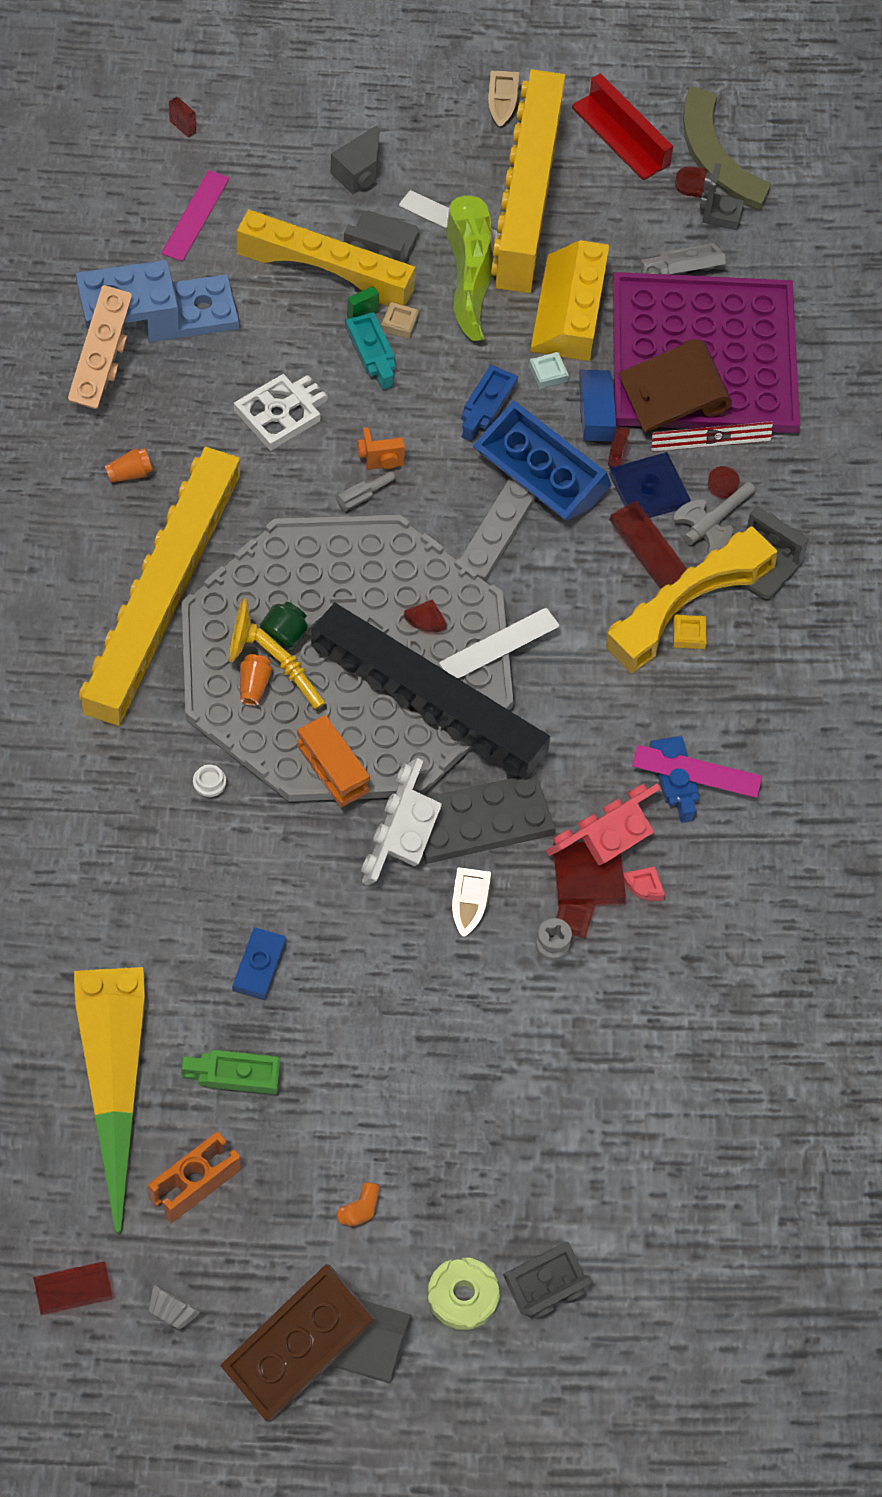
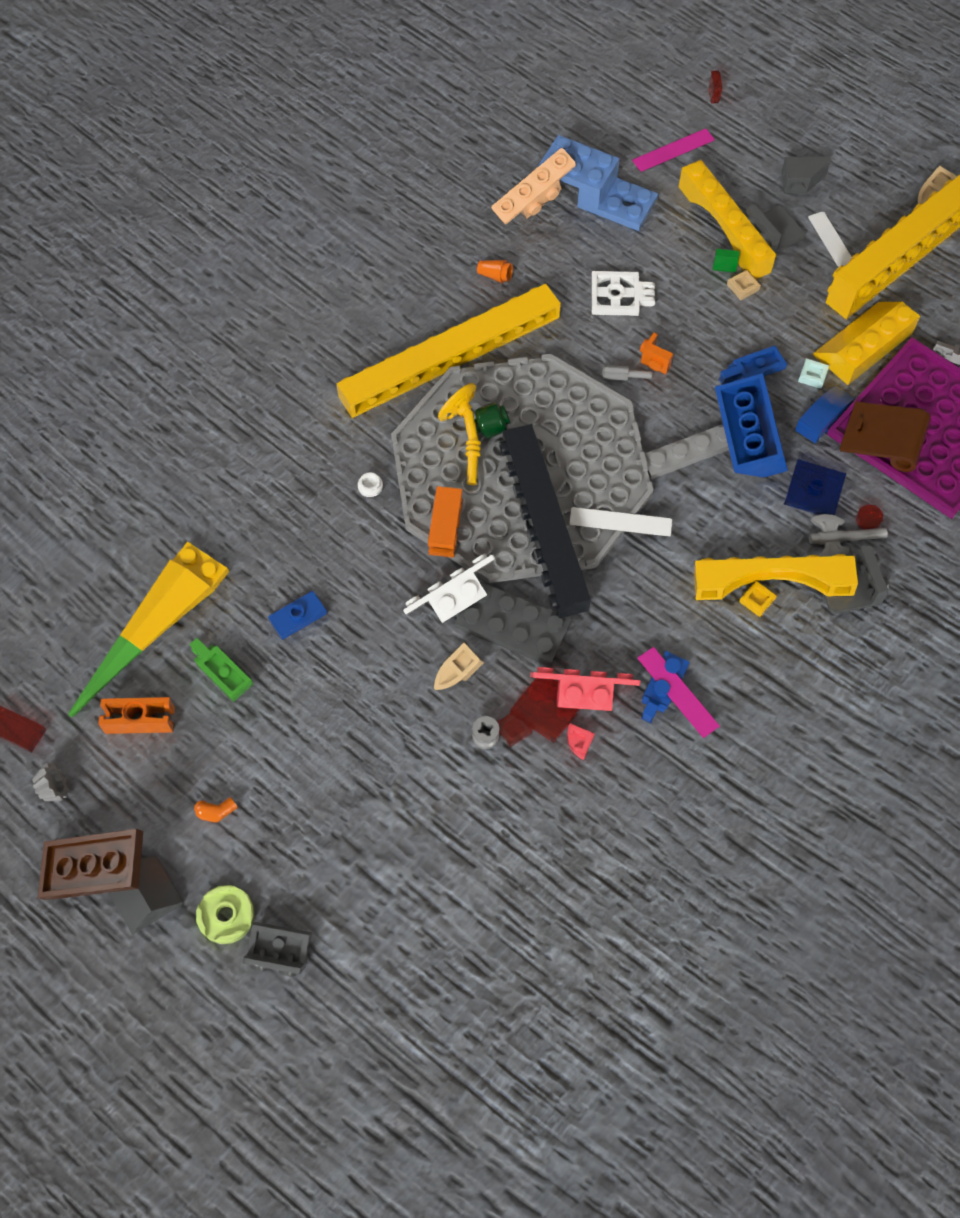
camera: 45 degrees right, 5 degrees up
orange cone [240,654,272,706] -> none
teal hinge [345,312,396,390] -> none
clear red tile [403,599,447,632] -> none
lime animal [446,195,493,341] -> none
clear red tile [608,426,630,471] -> none
clear red tile [609,501,687,589] -> none
sticker [651,422,773,452] -> none

